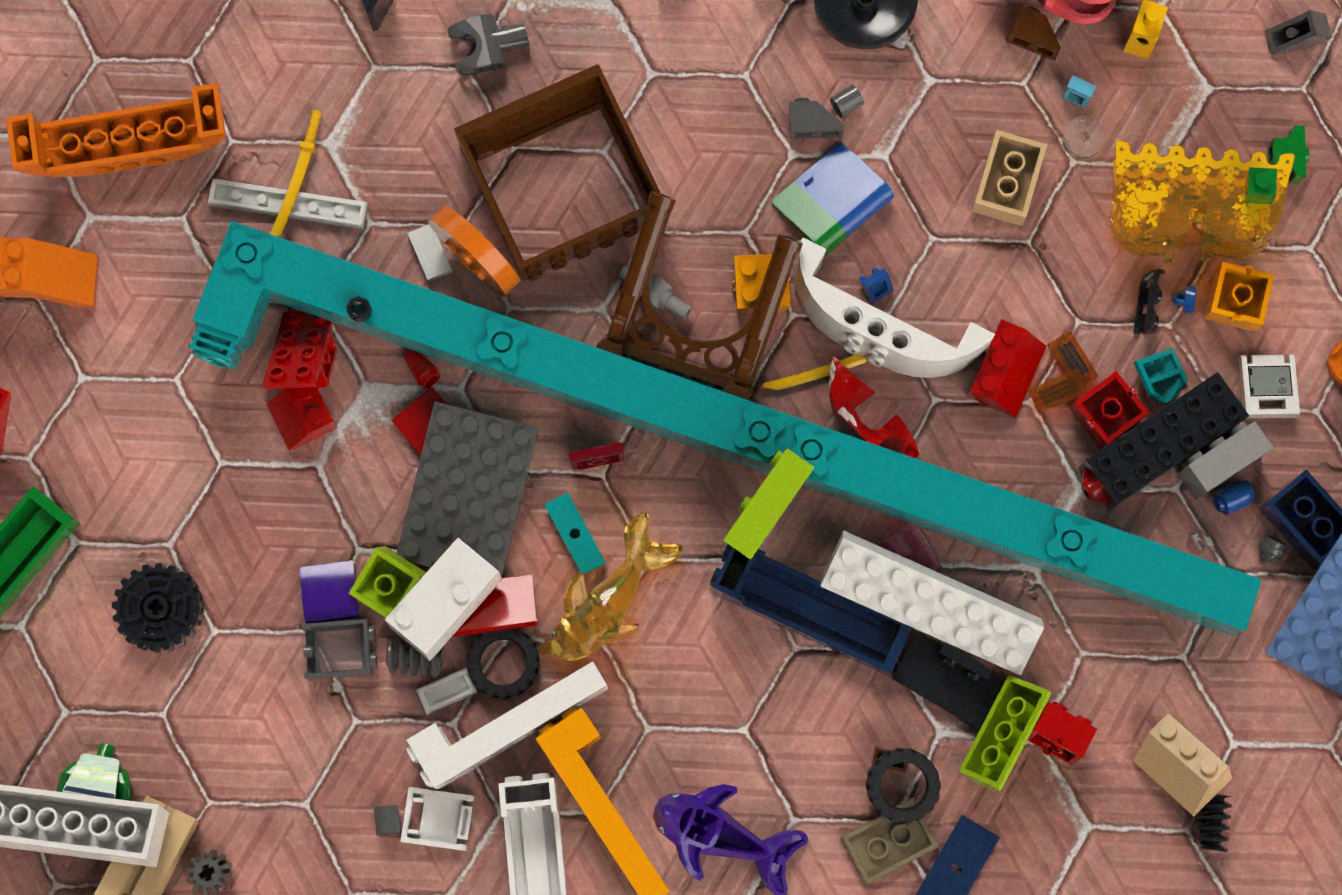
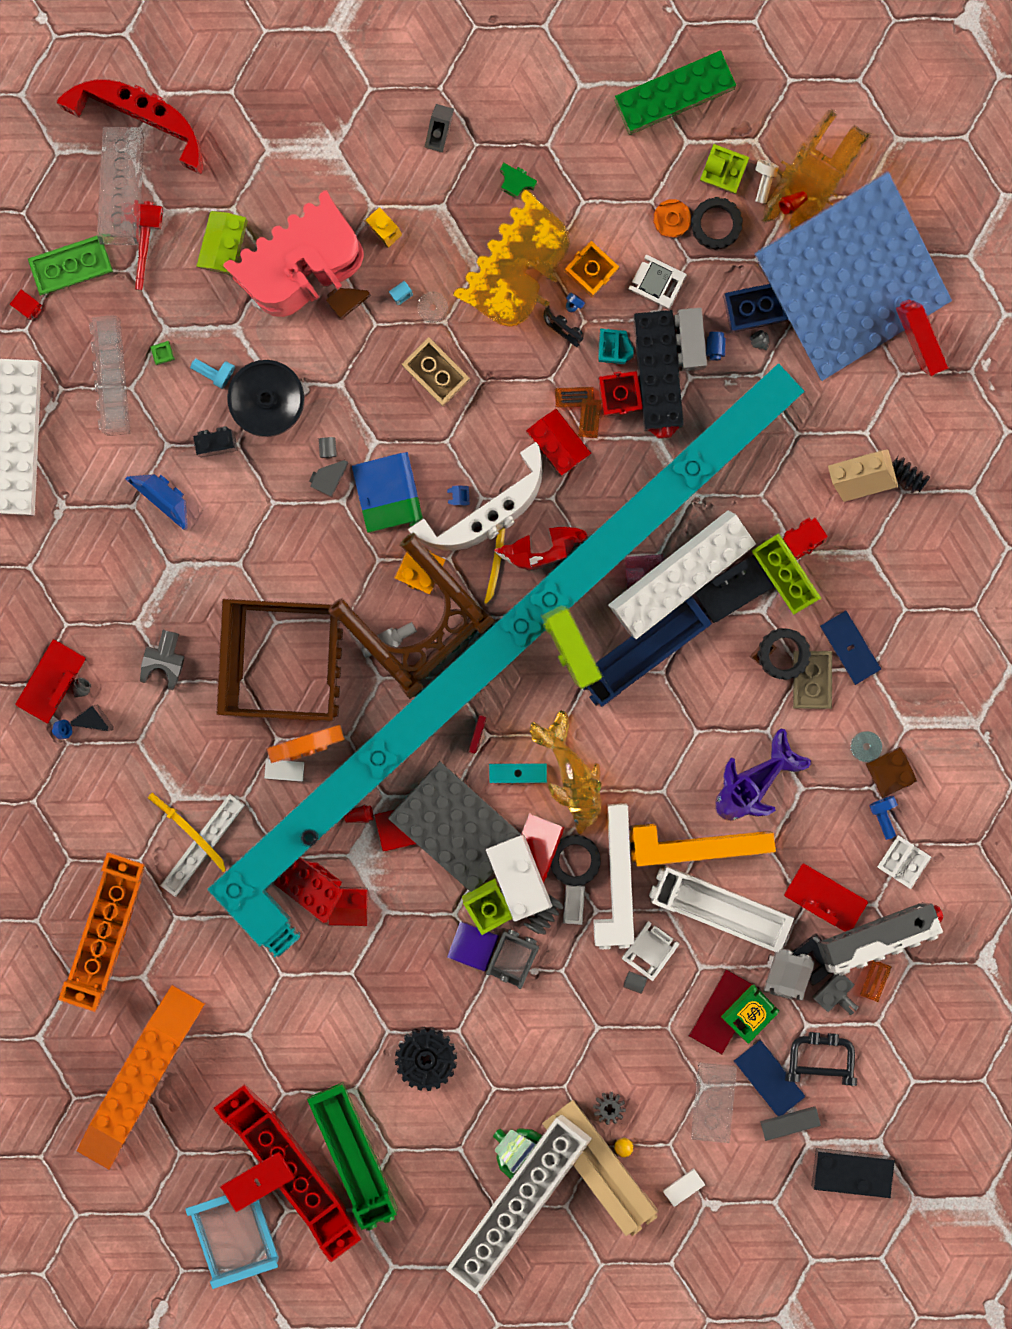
camera: 55 degrees left, 10 degrees up
green brick [1245,167,1277,204] -> none

